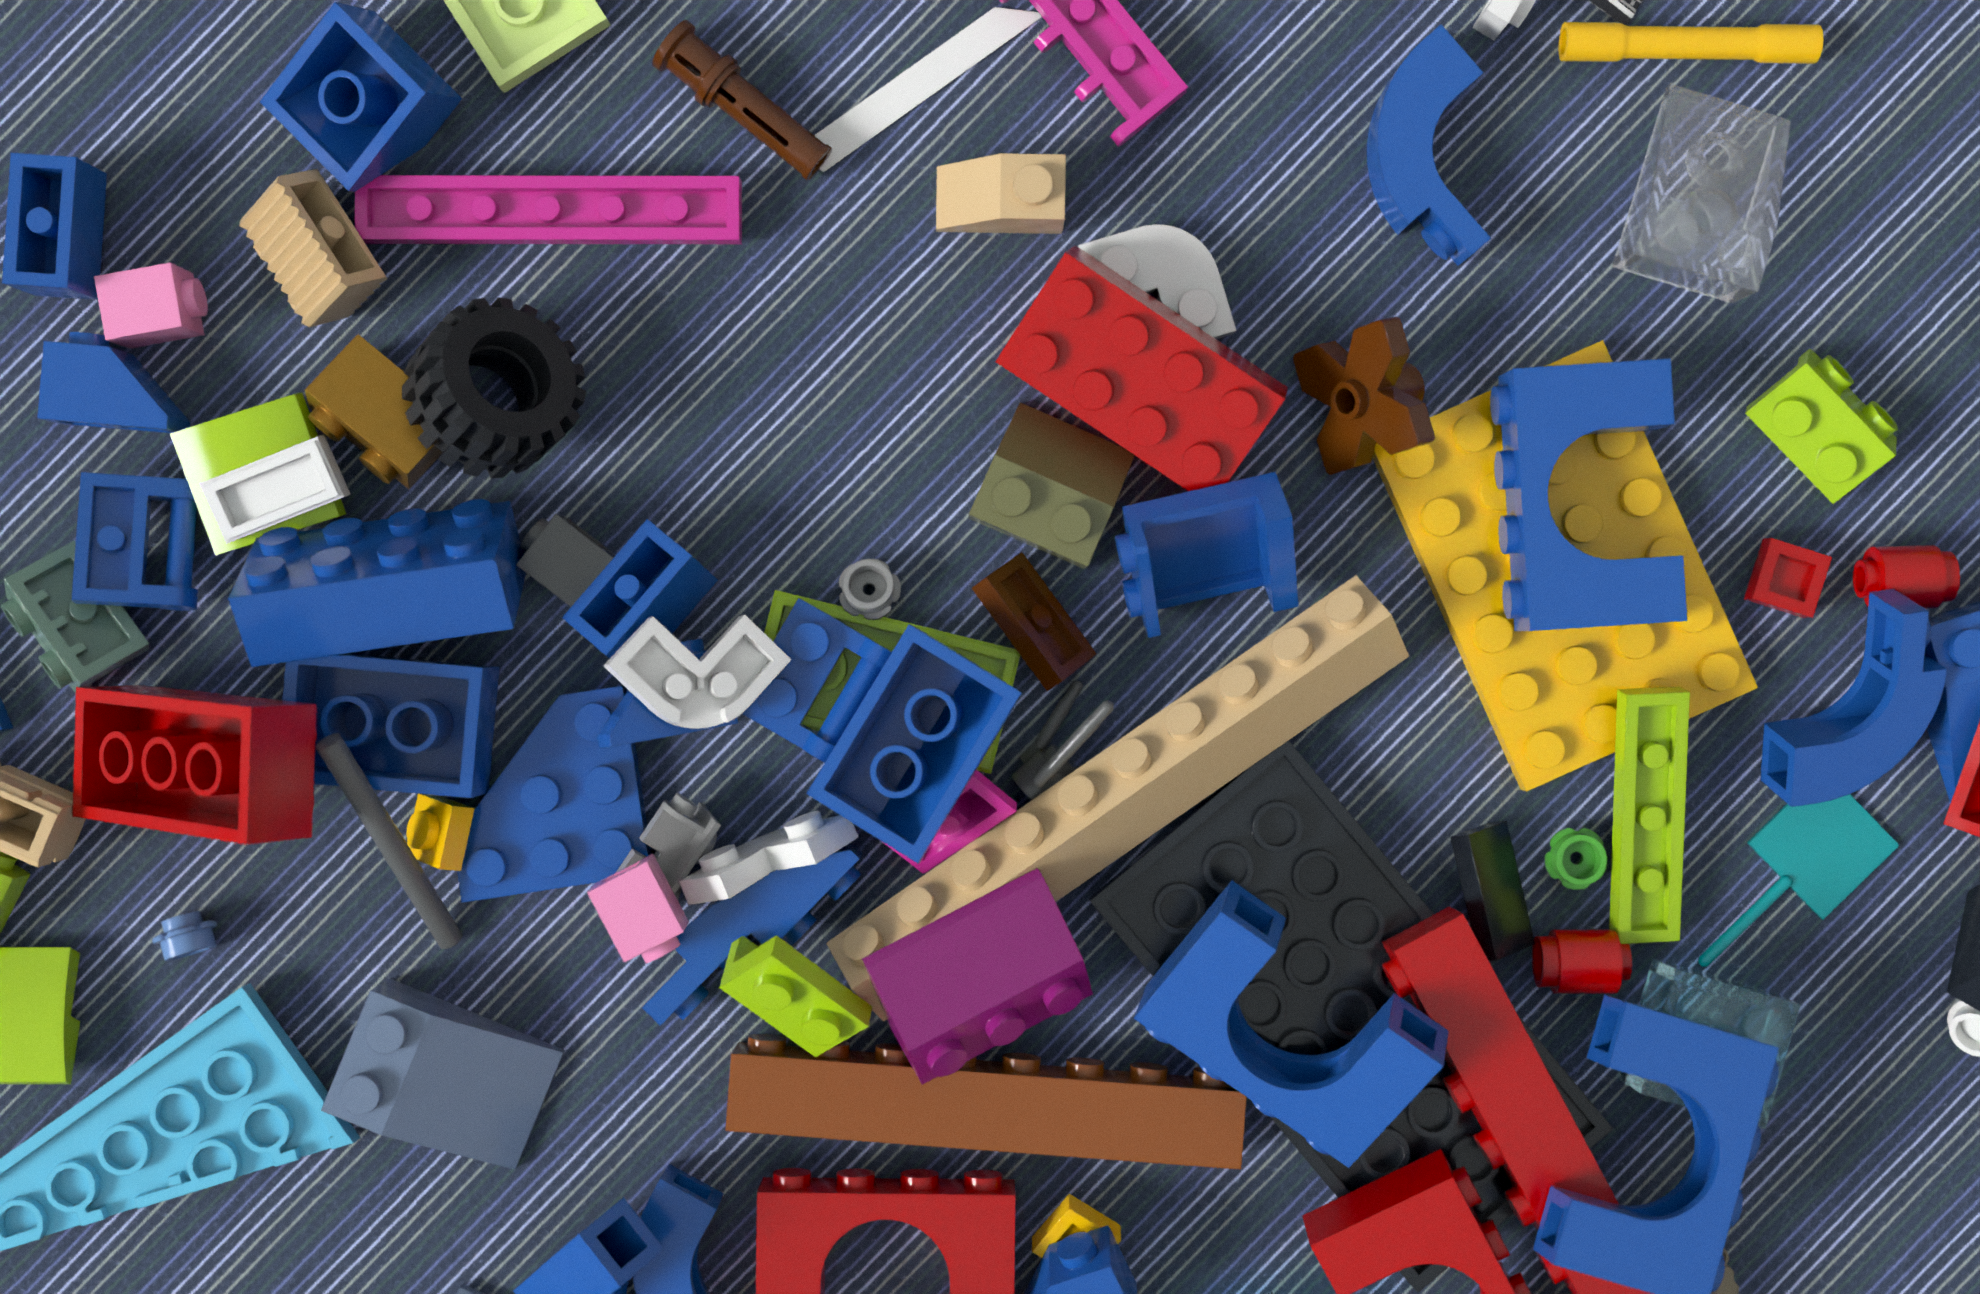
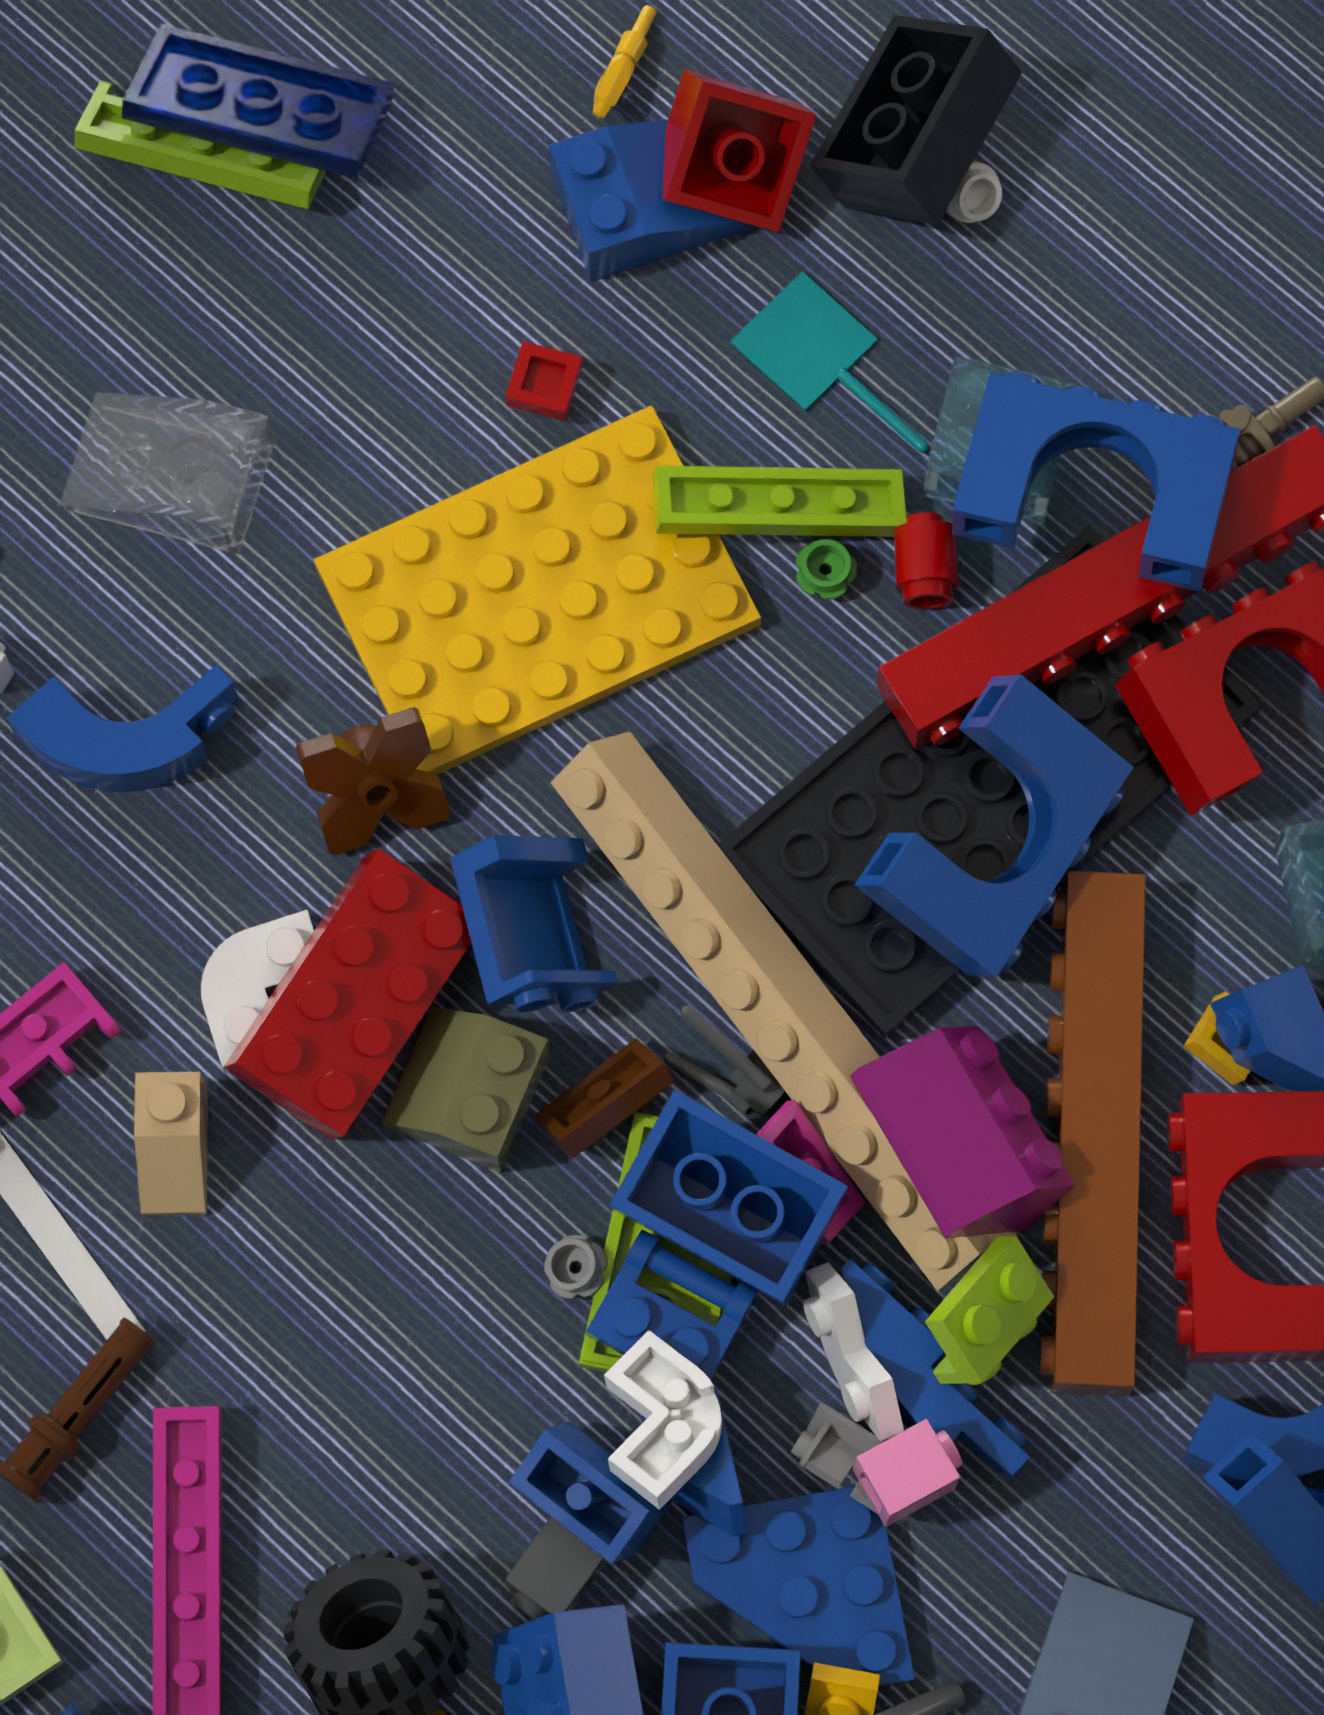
camera: 90 degrees left, 15 degrees down
black tile [1451,821,1535,961] -> none
blue arch [1490,358,1687,631] -> none
yellow piece [1558,22,1824,64] -> none
lime bracket [1745,348,1898,504] -> none
blue arch [1760,589,1947,807] -> none
red brick [1853,545,1960,609] -> none

